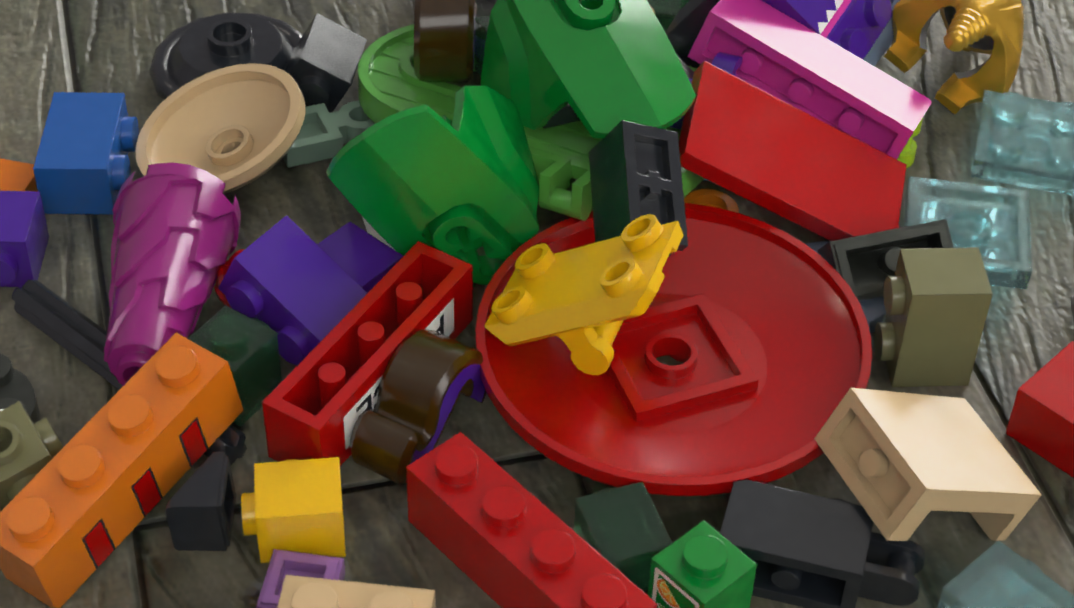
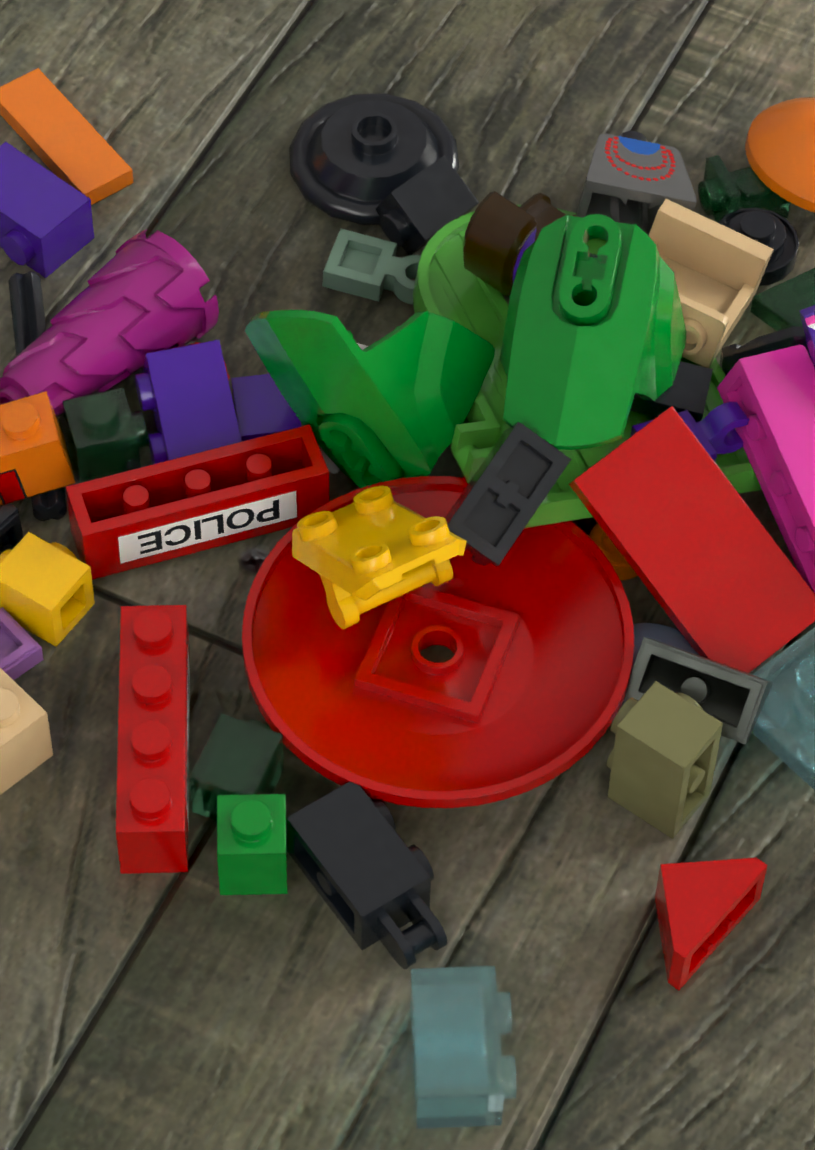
camera: 40 degrees right, 10 degrees up
blue brick [33,92,139,215] -> none
tan dish [135,63,305,194] -> none
dark brown animal [350,330,486,485] -> none
tan panel [814,388,1042,541] -> none

